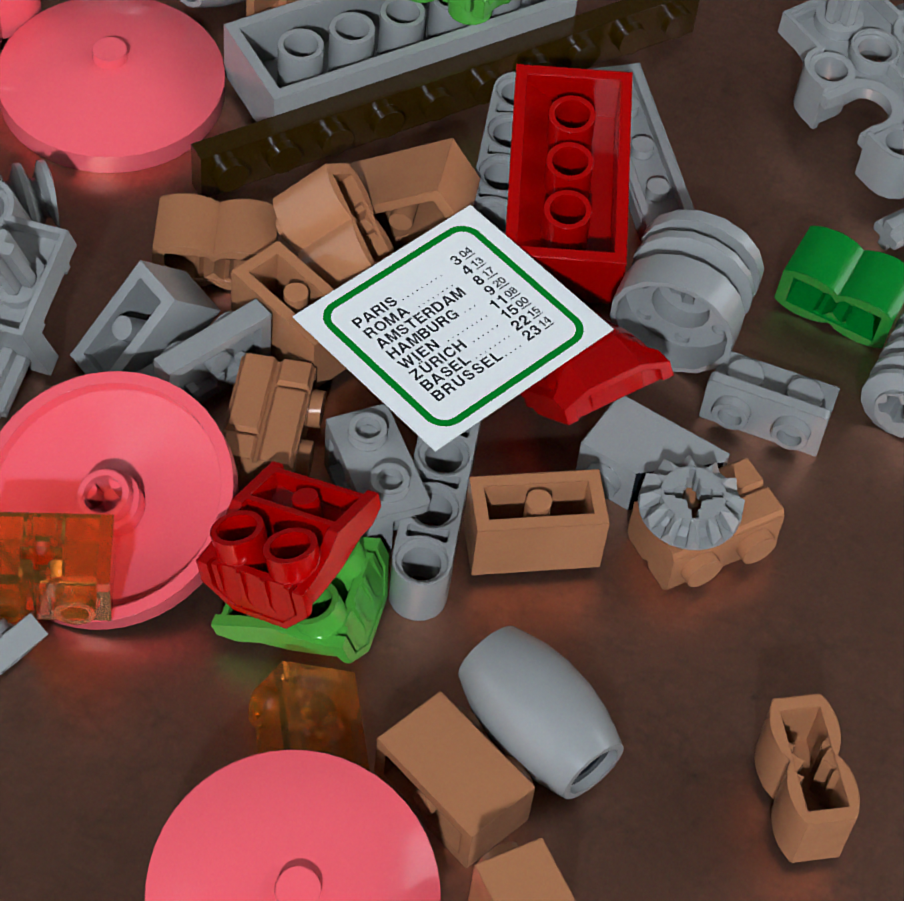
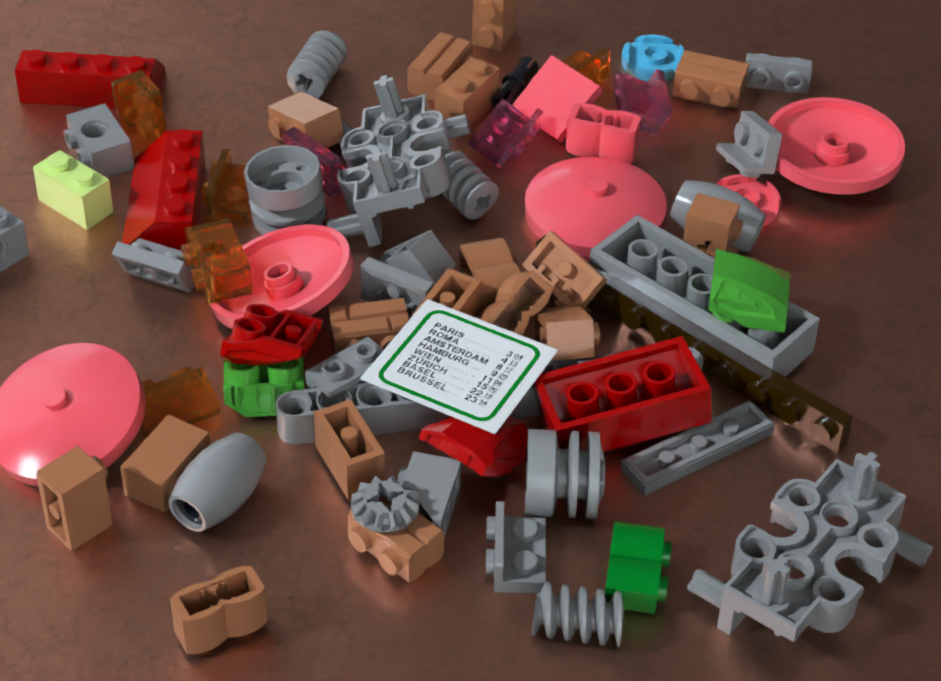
camera: 75 degrees right, 10 degrees down
none -> nougat bracket [522,231,608,313]

